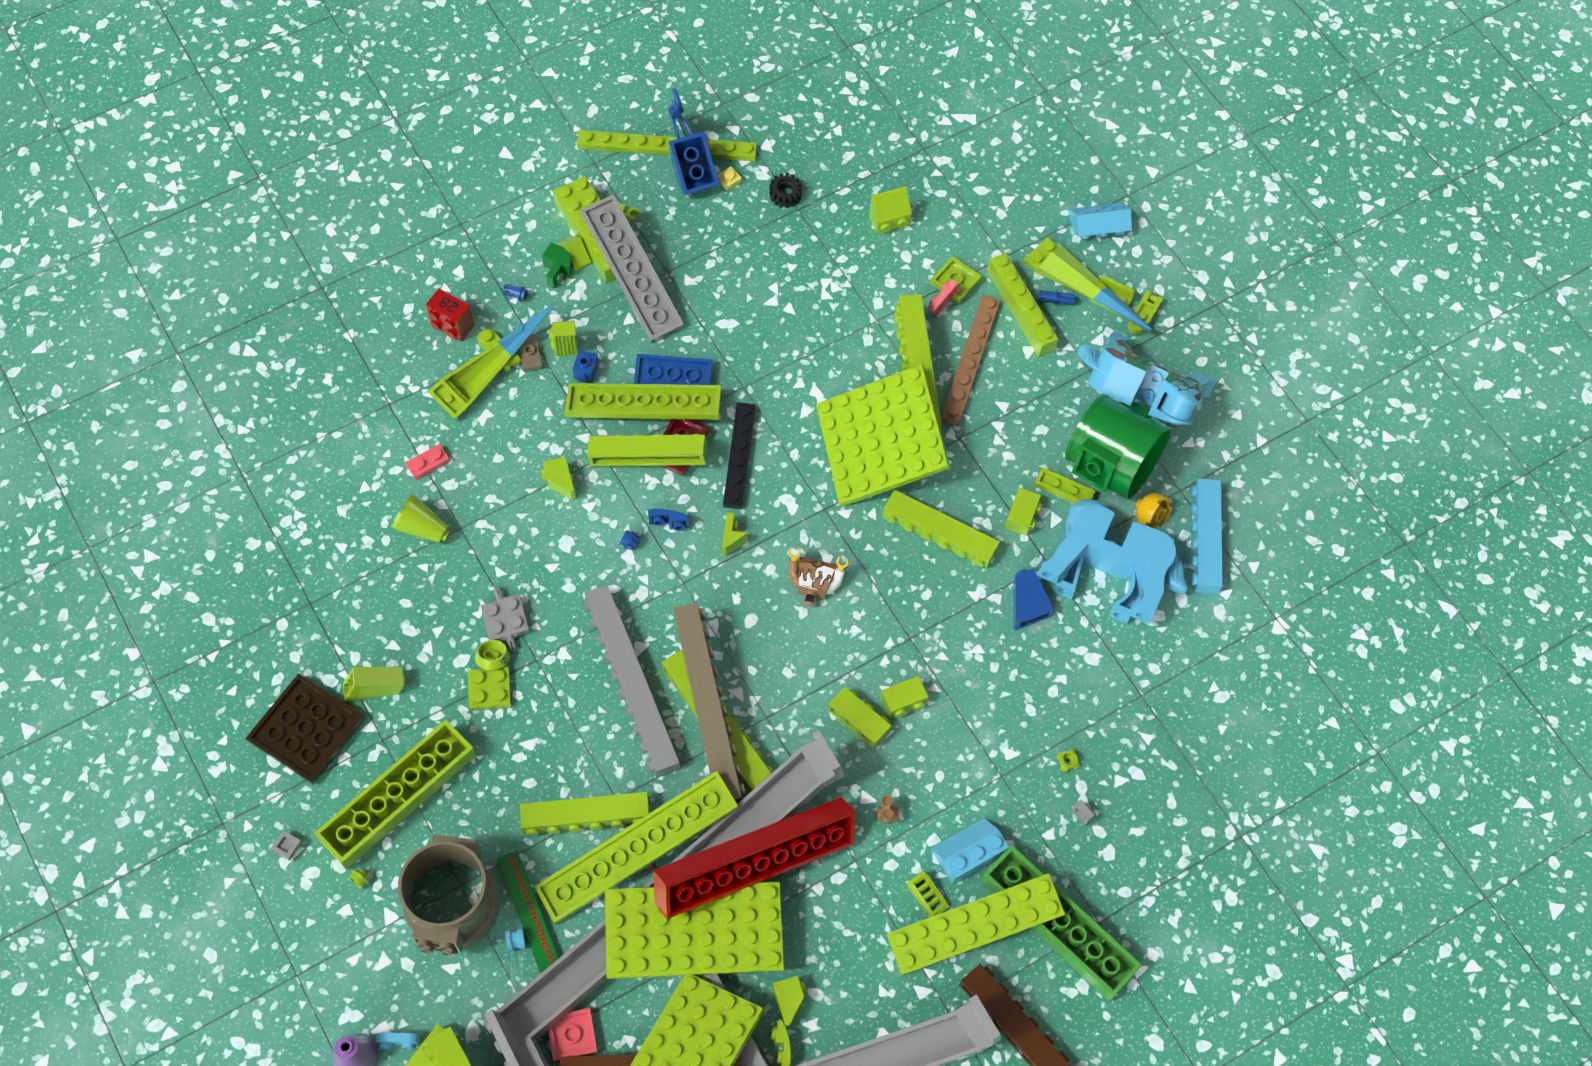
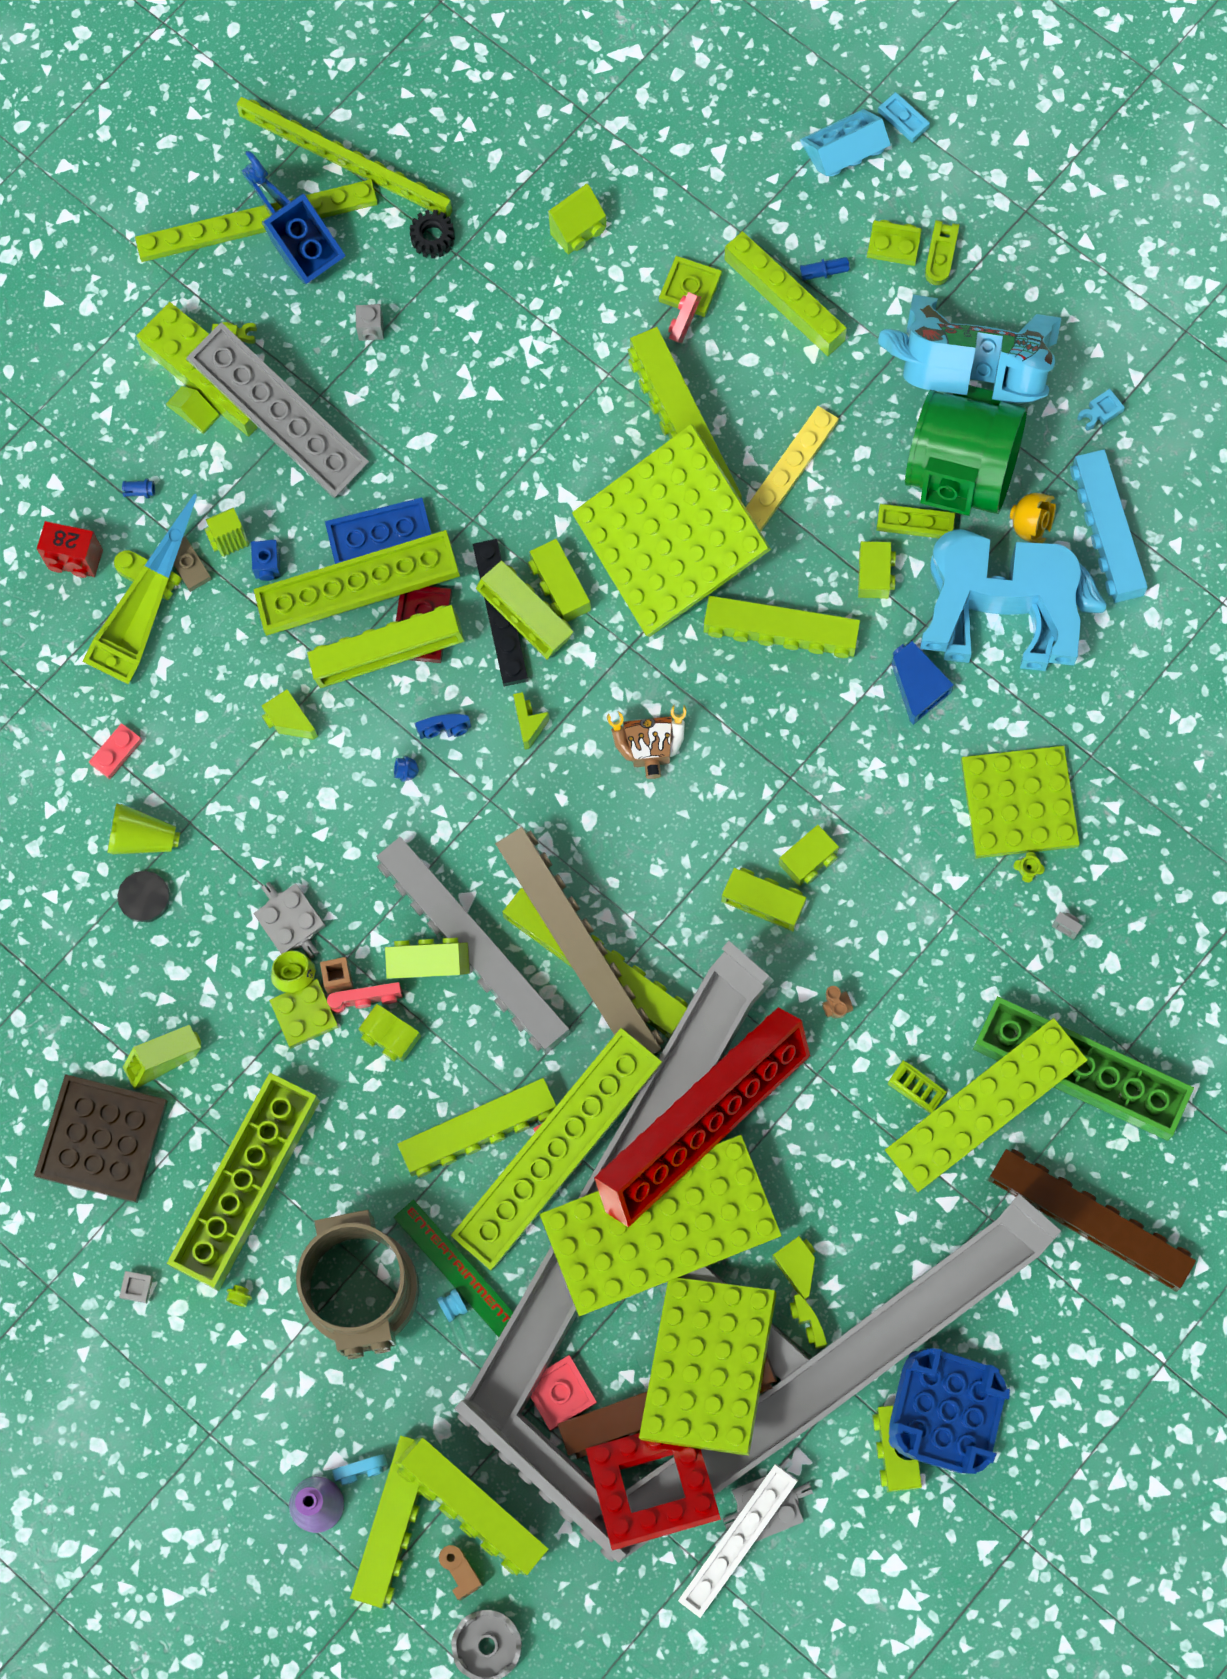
camera: 10 degrees left, 10 degrees up
green brick [542,242,572,288] -> none
light yellow plate [717,166,742,191] -> none
medium azure slope [931,818,1009,885] -> none
medium nougat plate [941,295,1000,426] -> none
lime plate [1023,237,1152,332] -> none
none -> black tile [117,871,170,923]
none -> lime plate [236,97,452,218]
none -> medium nougat brick [320,957,354,994]
none -> coral plate [327,982,403,1013]
none -> light grey brick [356,304,384,341]
none -> lime brick [358,1004,421,1062]
none -> brick [385,938,470,979]
none -> lime brick [476,560,573,660]
none -> lime brick [528,538,591,622]
none -> light yellow plate [745,406,839,532]
none -> medium azure plate [878,92,930,143]
none -> lime plate [961,746,1080,859]
none -> medium azure plate [1077,389,1125,431]

